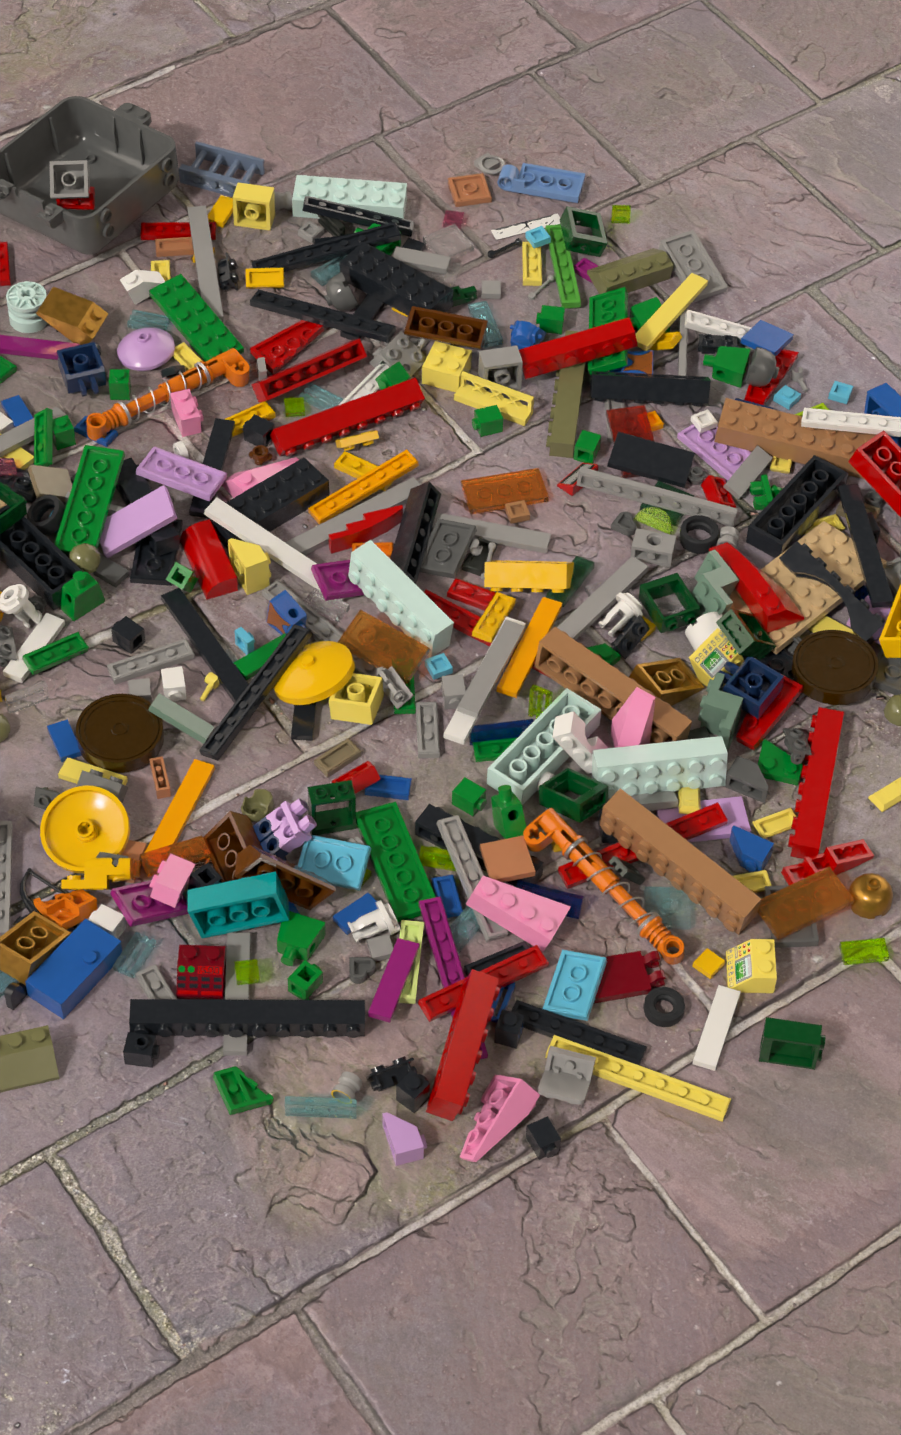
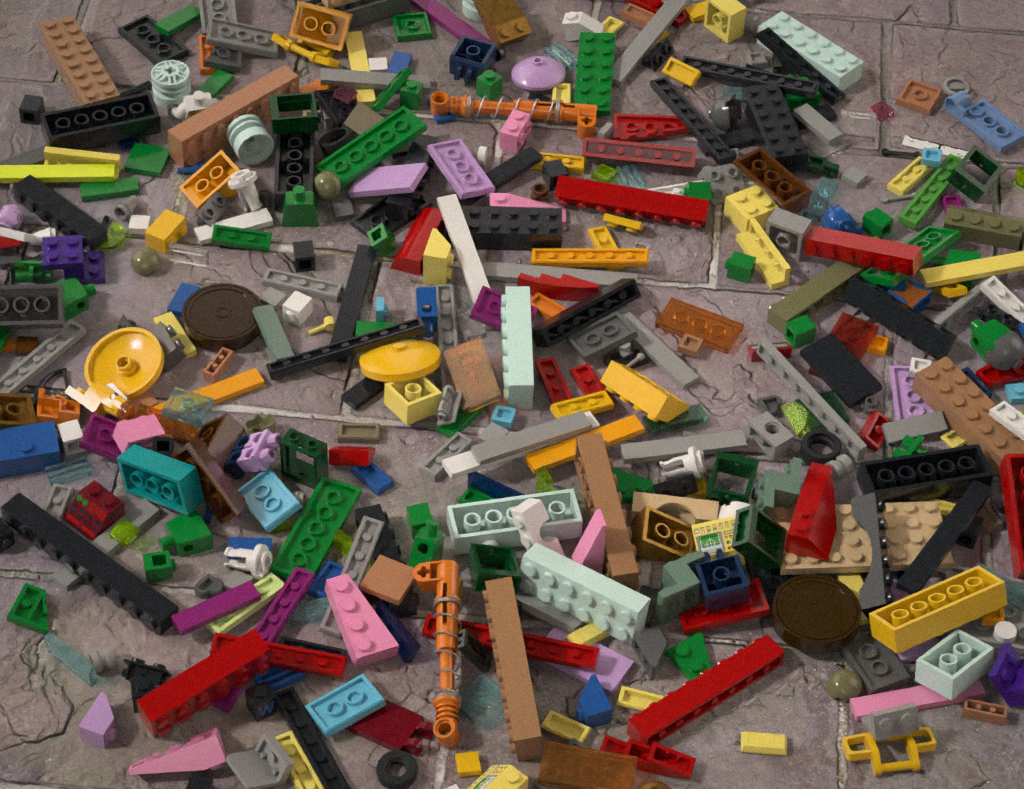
camera: 40 degrees right, 5 degrees down
dark grey hinge [782,728,812,764] -> none
none -> clear light blue tile [161,387,214,428]
none -> tan arch [630,491,719,525]

